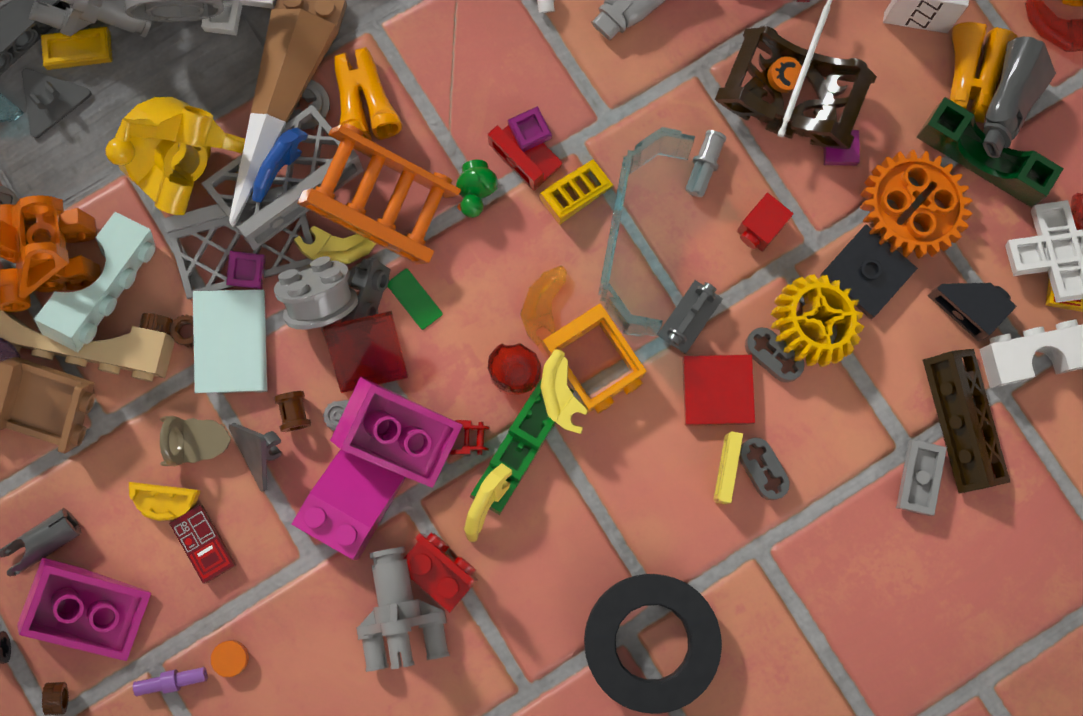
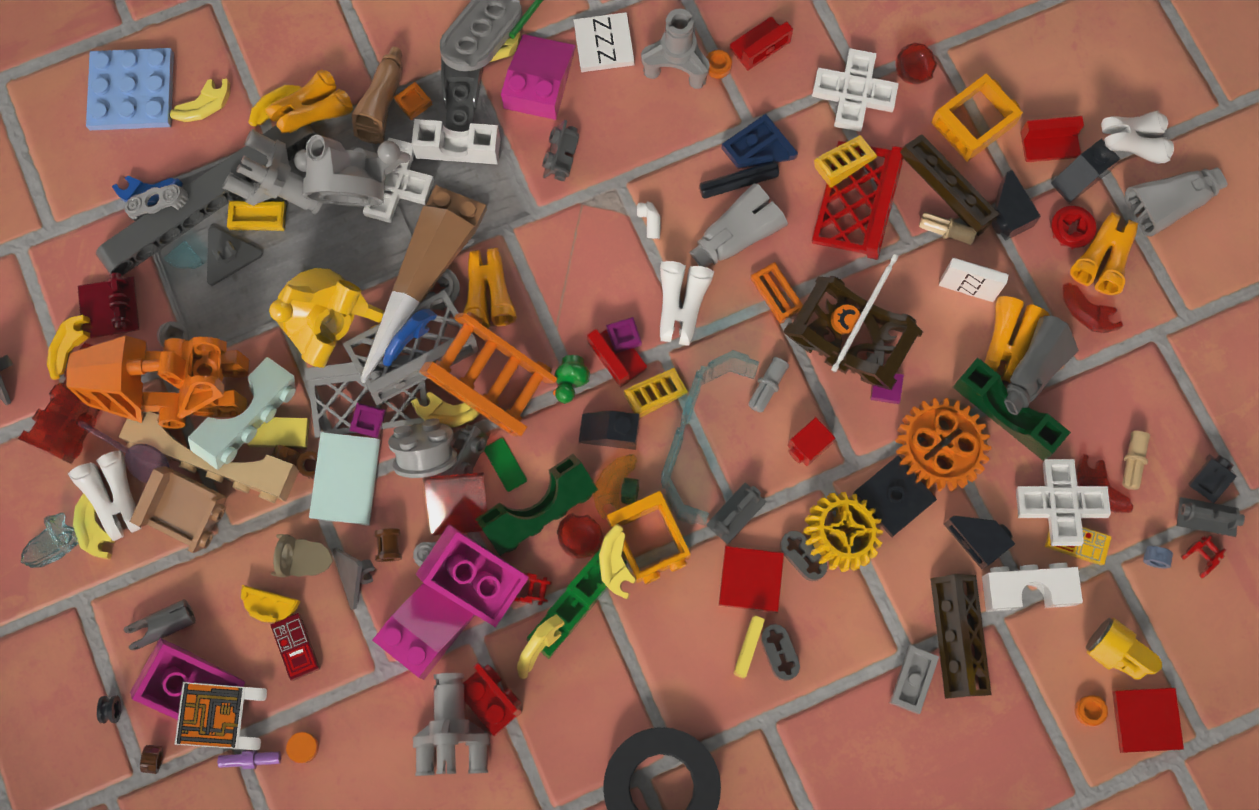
camera: 10 degrees right, 5 degrees down
none -> flag [174,682,267,750]
none -> light yellow tile [247,417,309,448]
none -> dark green arch [476,454,598,556]
none -> black slope [579,411,639,450]
none -> clear green axle [621,477,640,504]
none -> white piece [660,261,714,346]
none -> orange tile [750,262,803,324]

